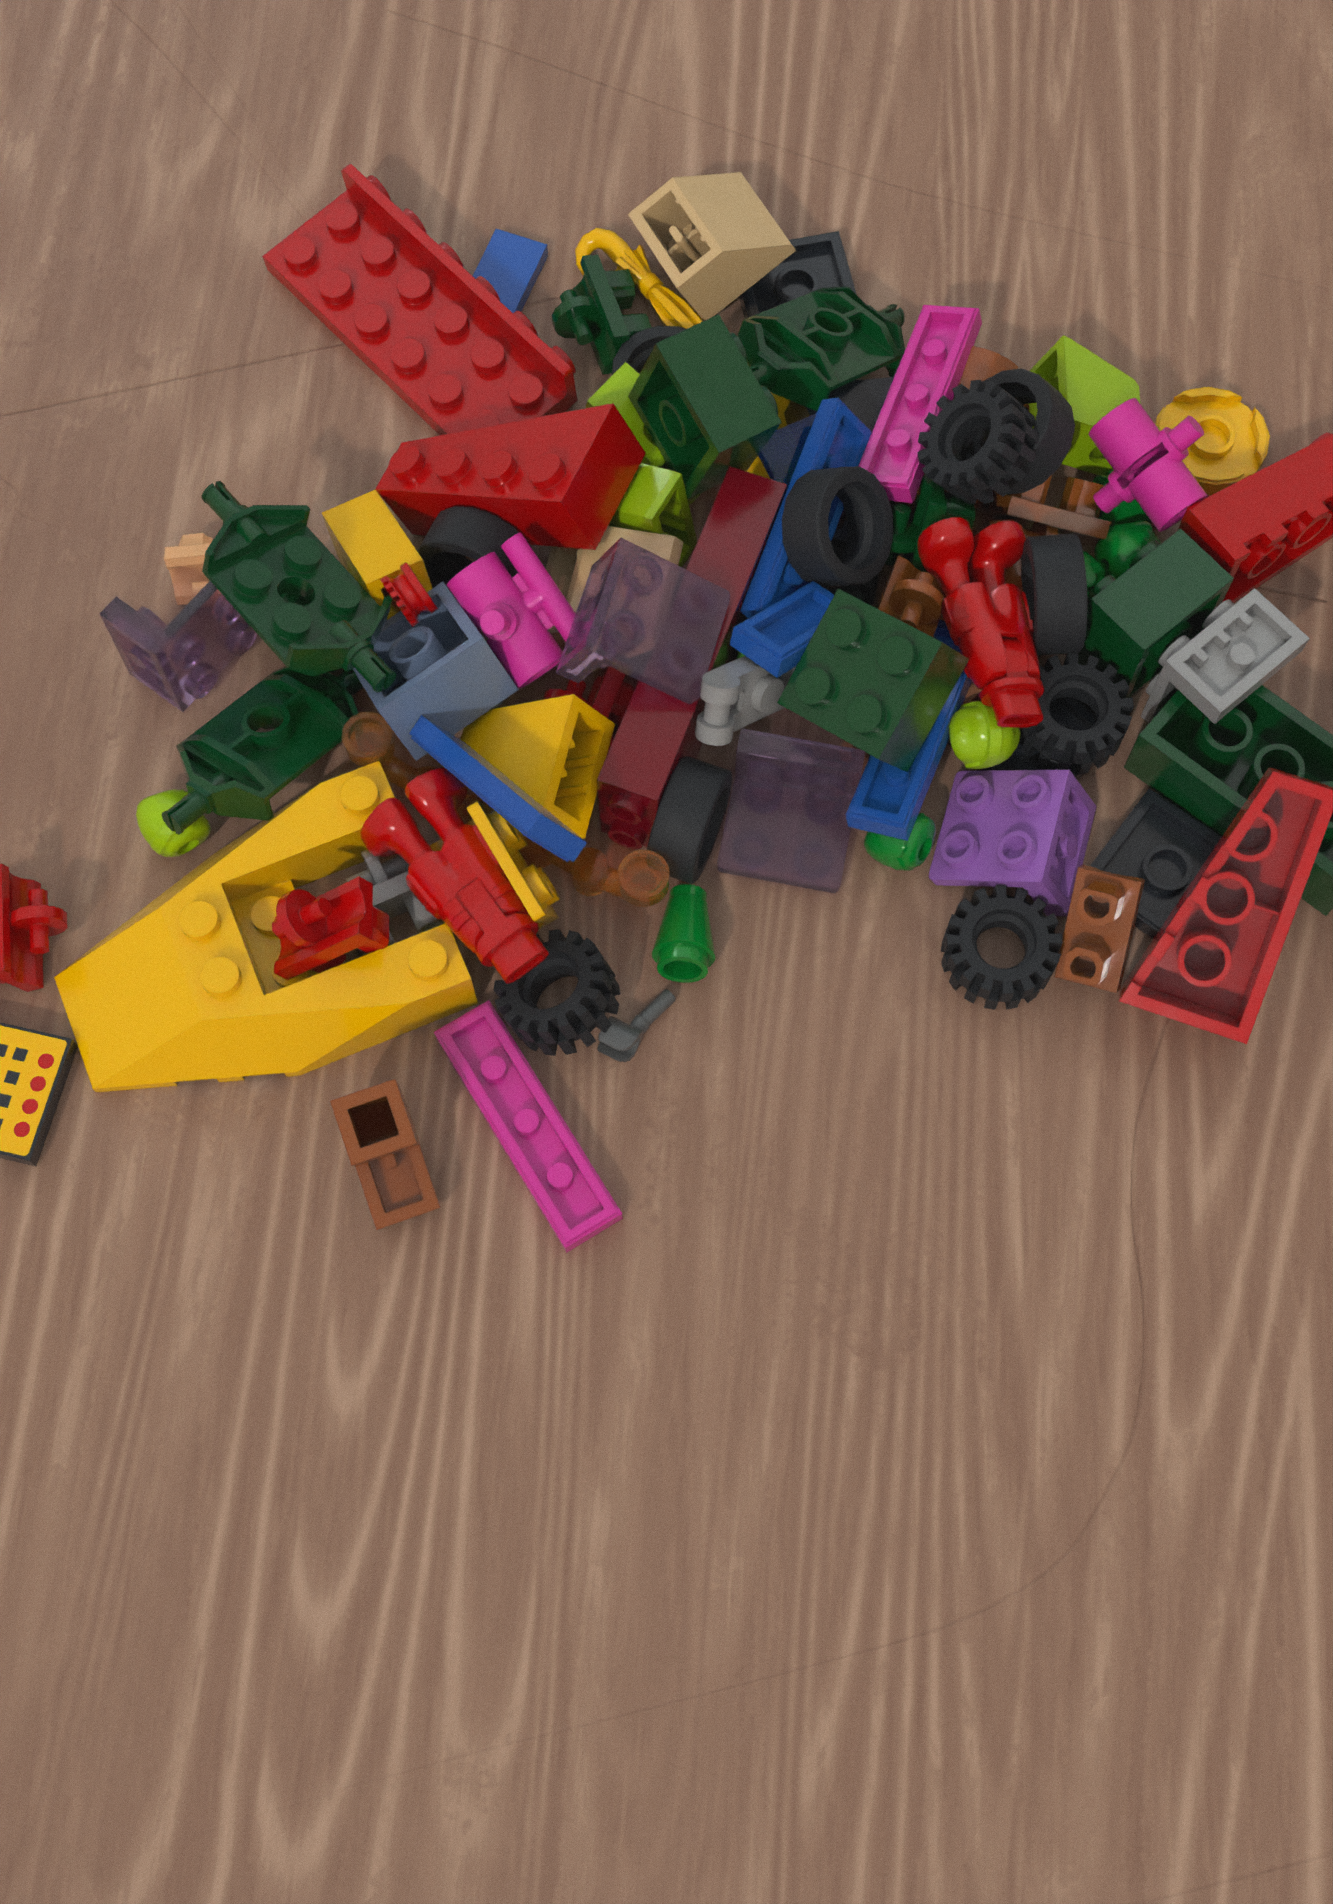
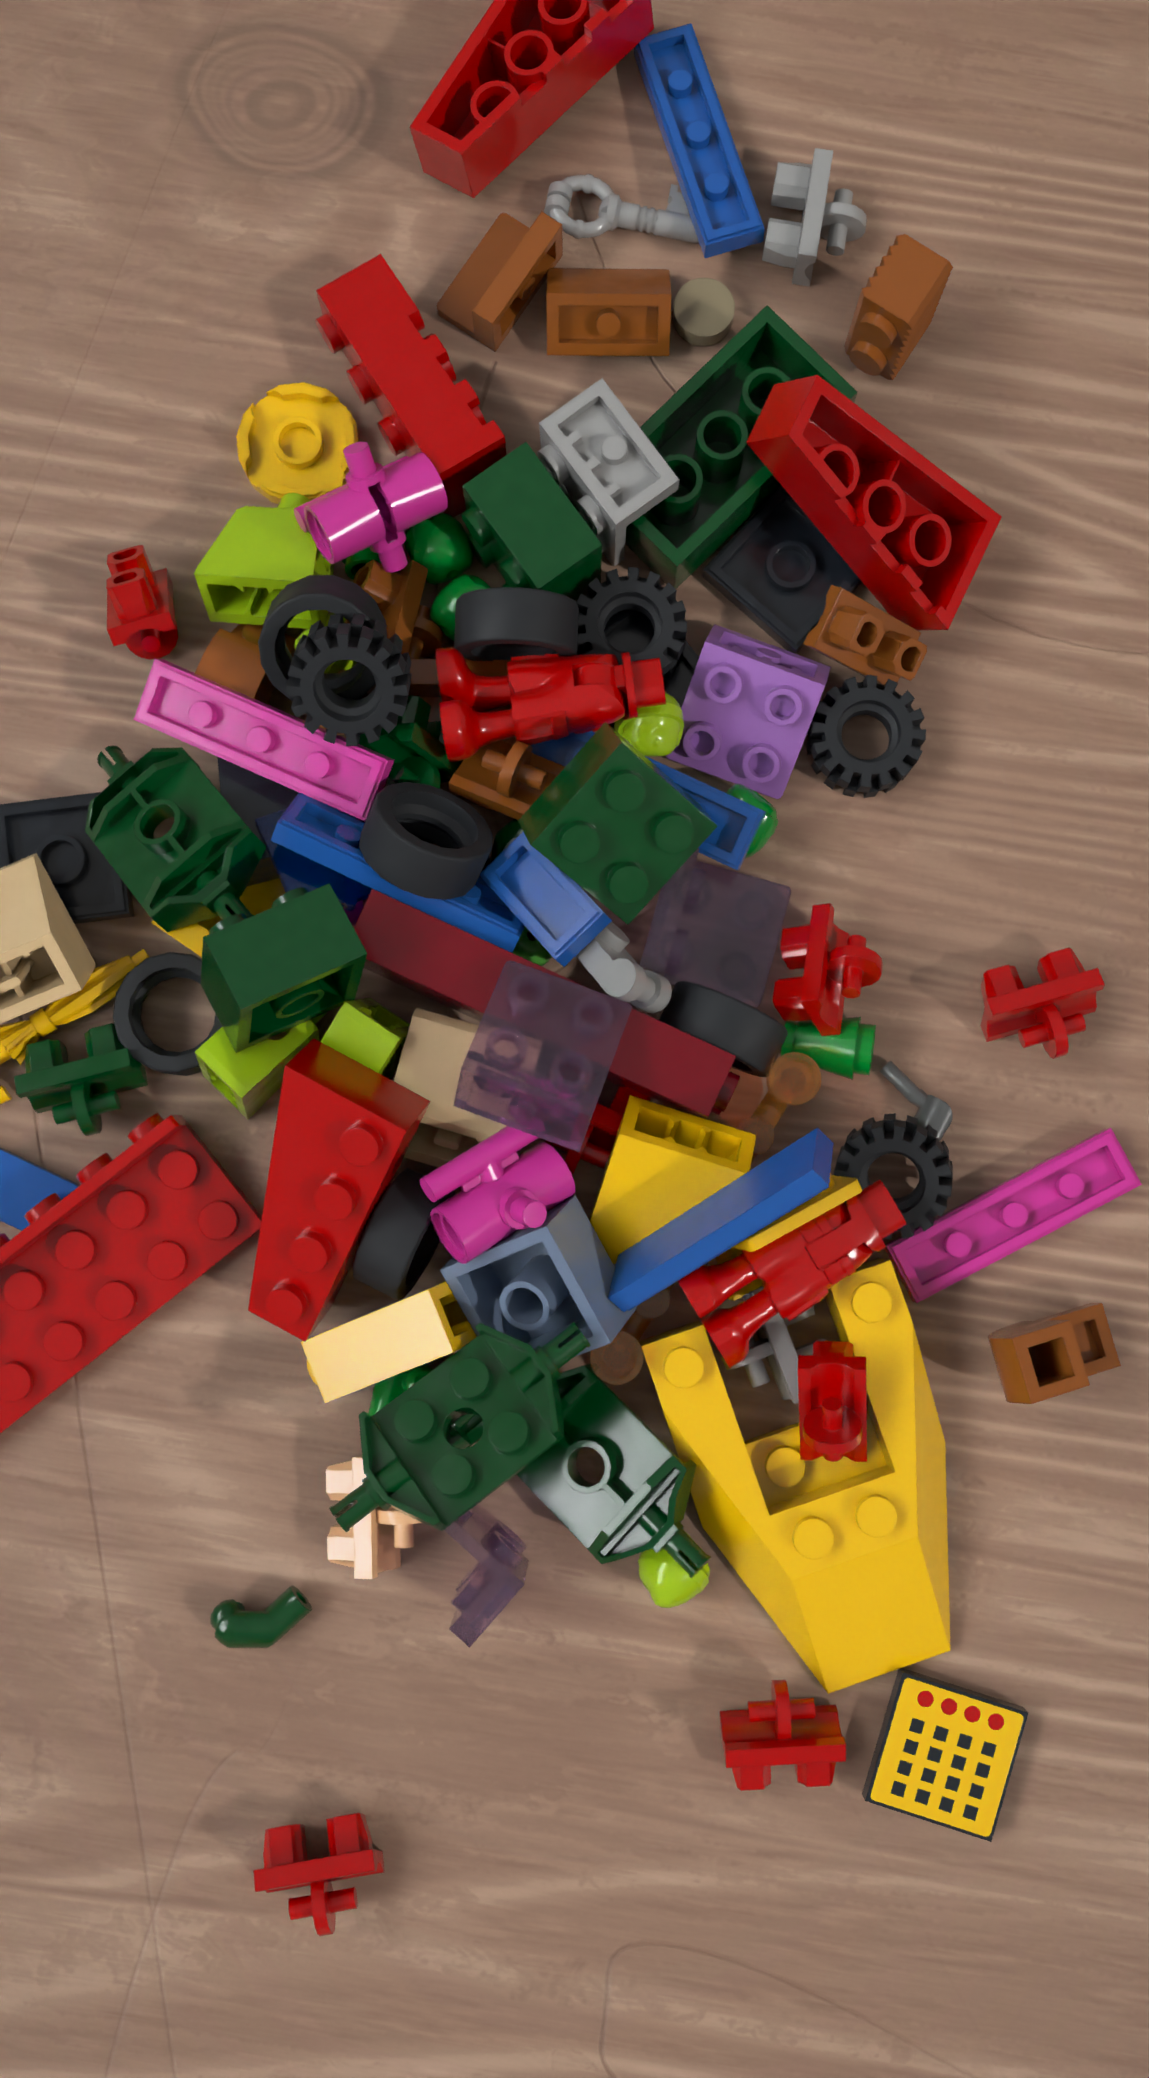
camera: 85 degrees left, 15 degrees up
red bush [380,562,438,627] -> none
none -> red hips [106,545,178,660]
none -> dark green arm [210,1585,312,1648]
none -> red hips [772,903,883,1036]
none -> red hips [980,948,1105,1059]

